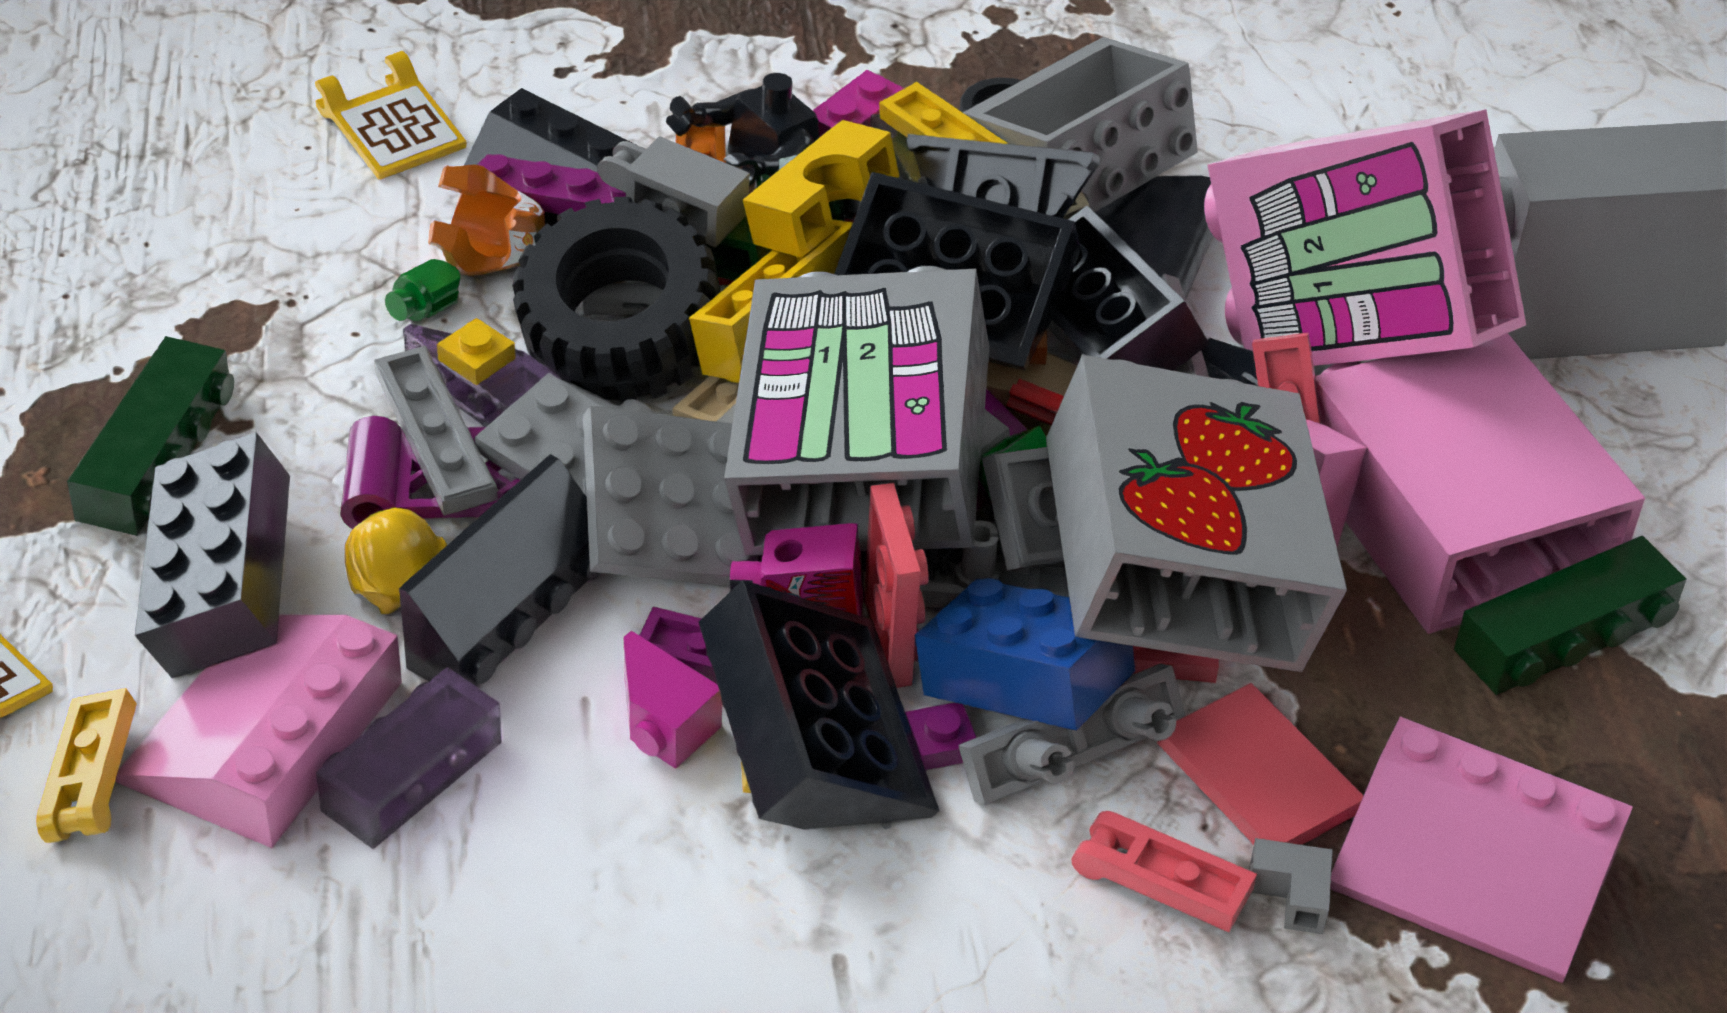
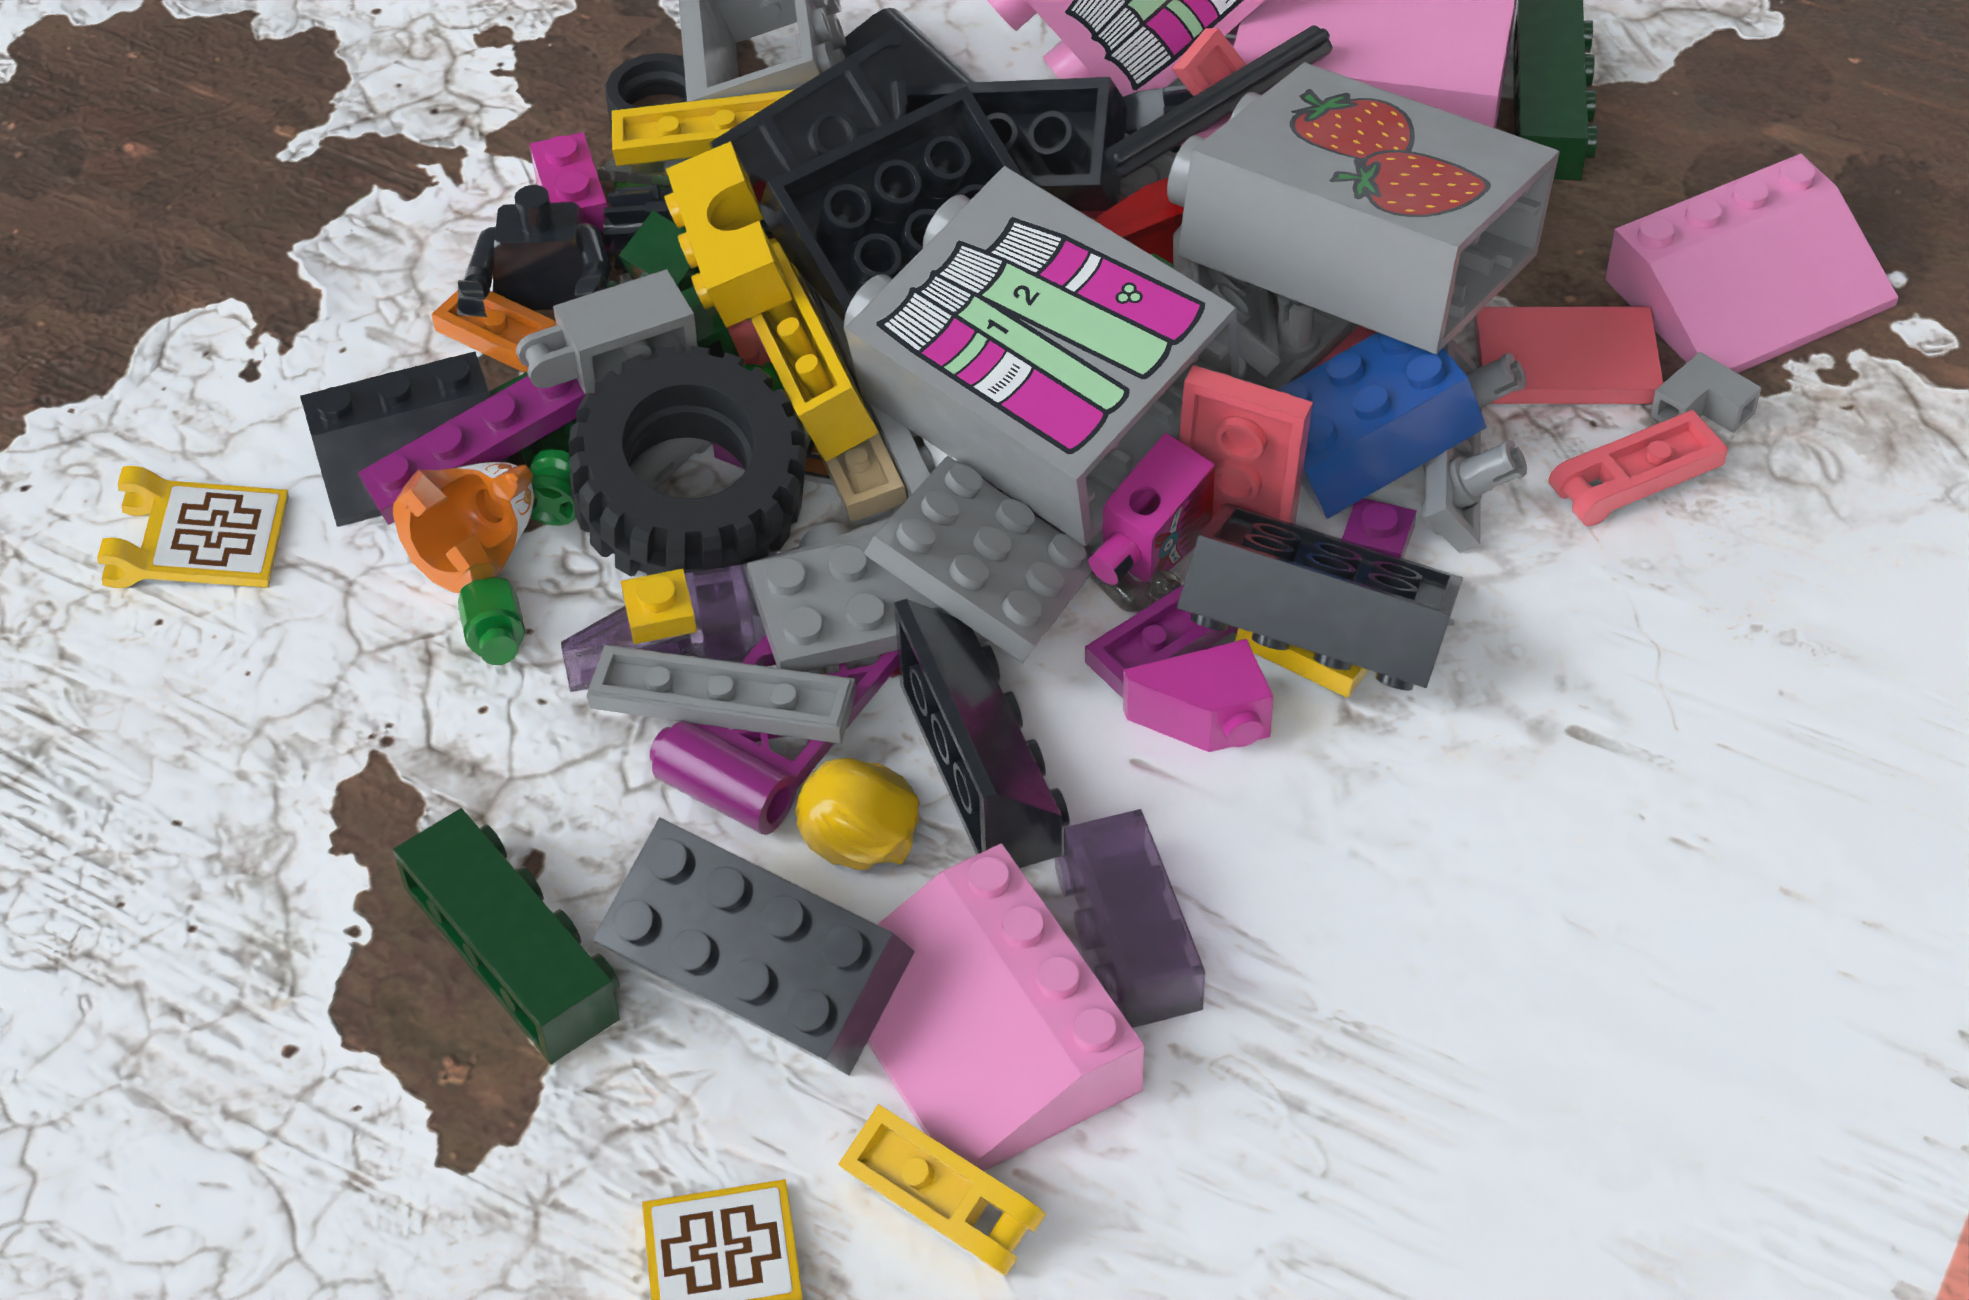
camera: 50 degrees left, 5 degrees up
none -> black axle [1104,25,1333,178]

